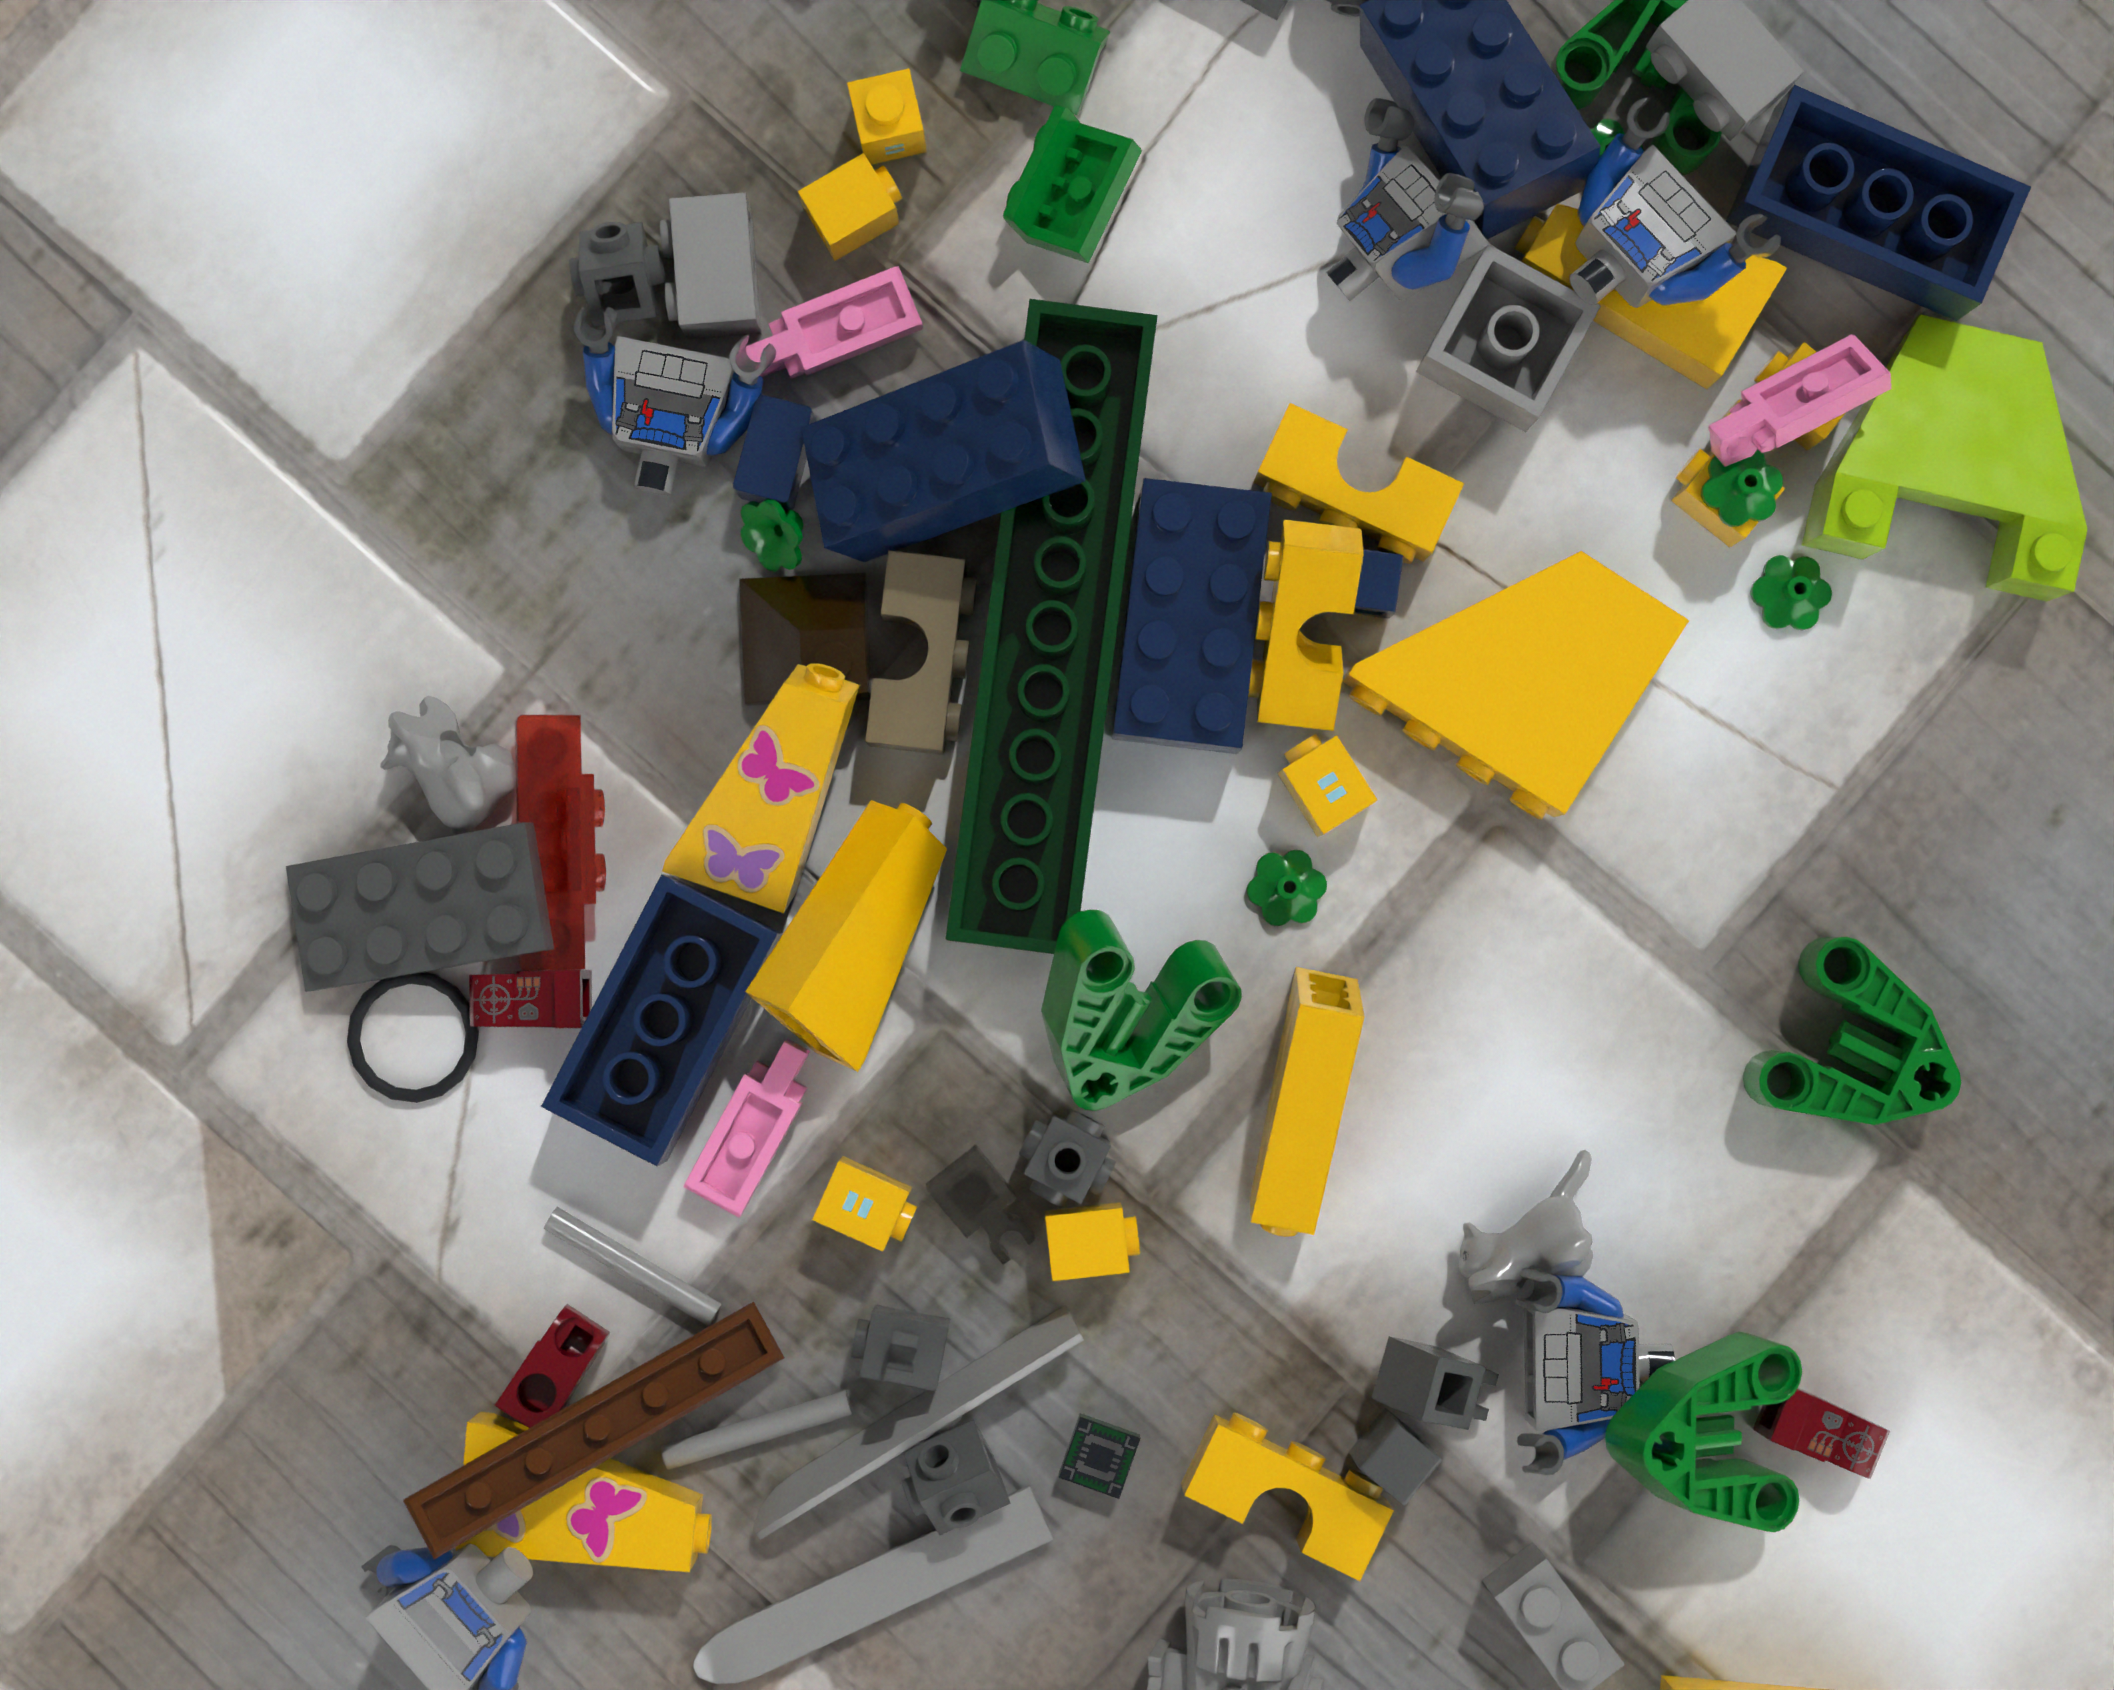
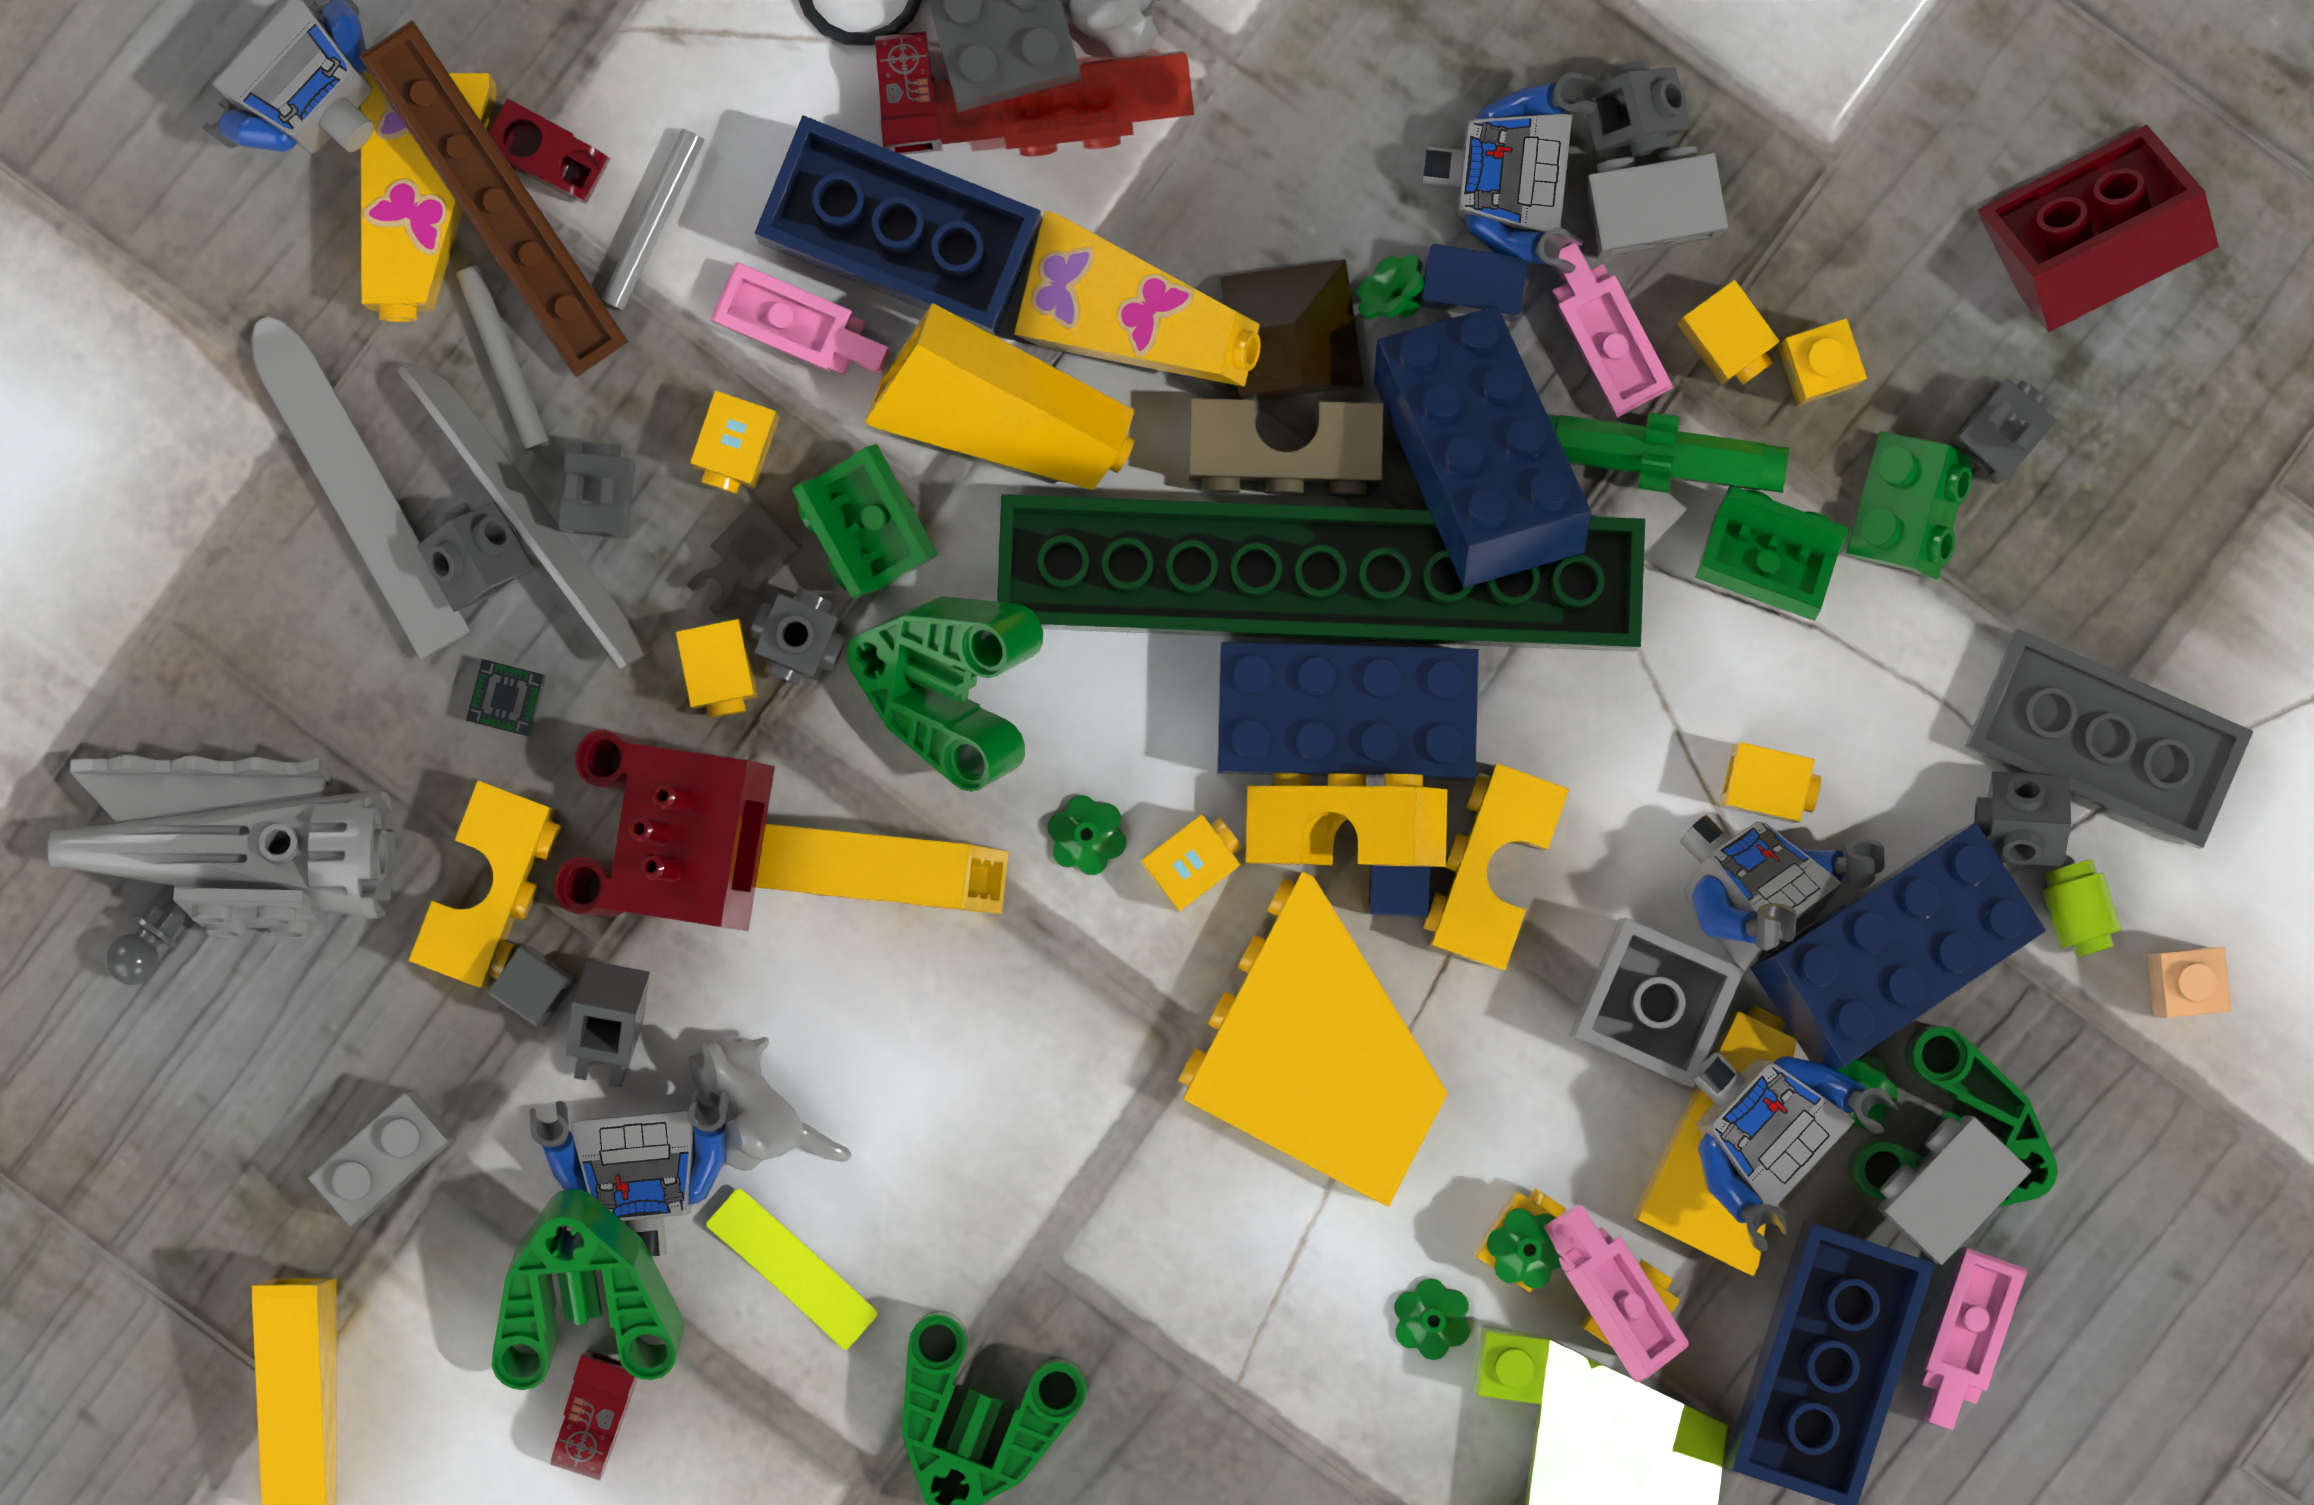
camera: 90 degrees right, 0 degrees up
none -> dark red piece [555,729,775,931]
none -> neon yellow sticker [706,1188,878,1350]
none -> green bracket [792,444,938,599]
none -> green piece [1547,412,1789,493]
none -> yellow brick [1719,742,1821,823]
none -> bright pink hinge [1920,1247,2027,1430]

